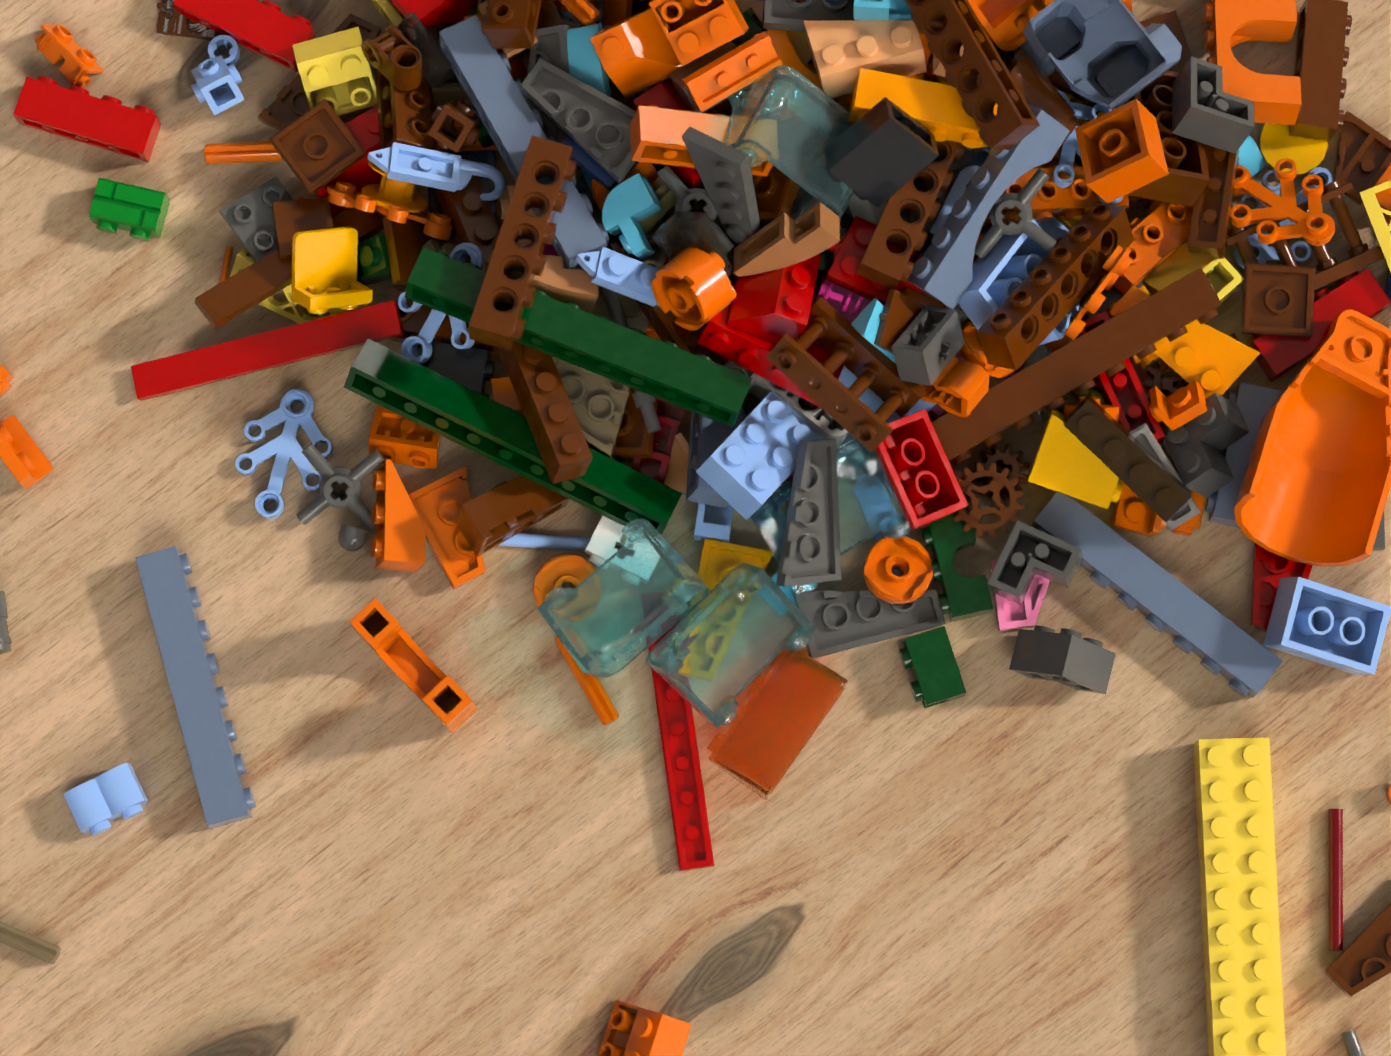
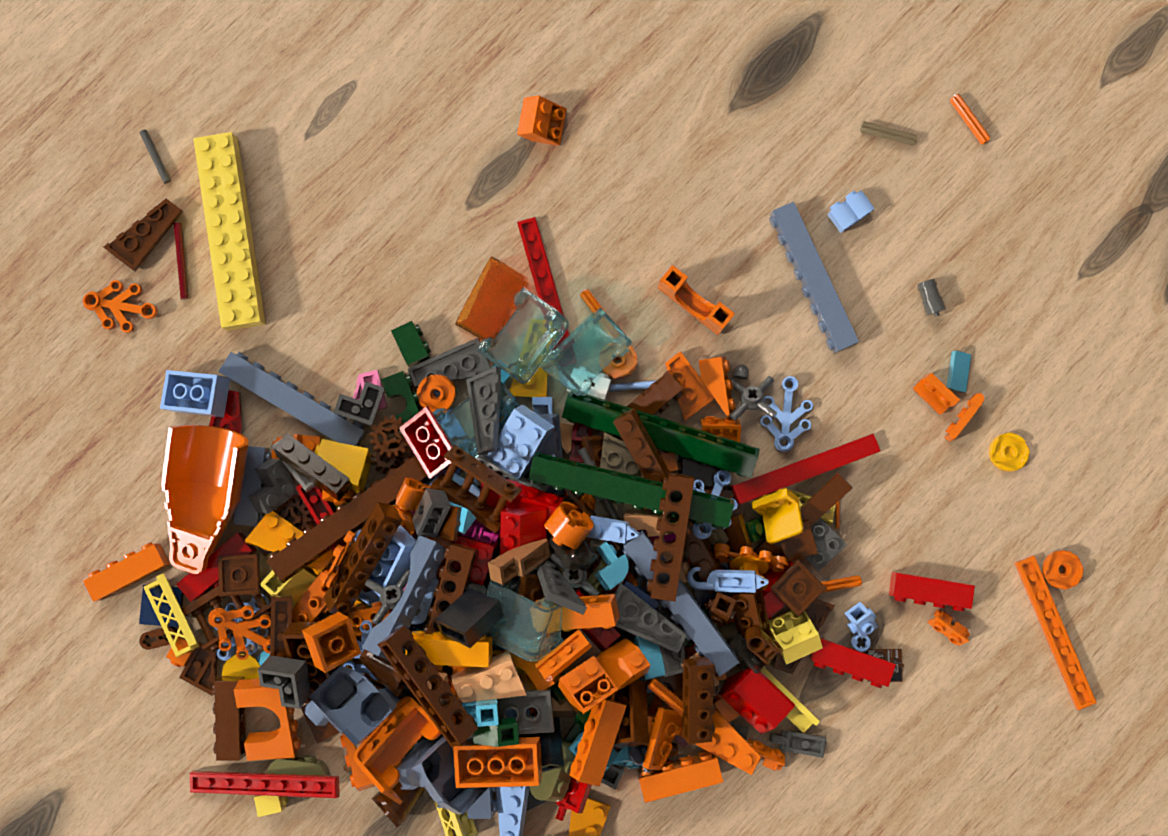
camera: 170 degrees right, 5 degrees up
green brick [89,178,170,241] -> none
dark grey brick [1009,625,1116,694] -> none
orange bracket [1149,380,1207,431] -> none

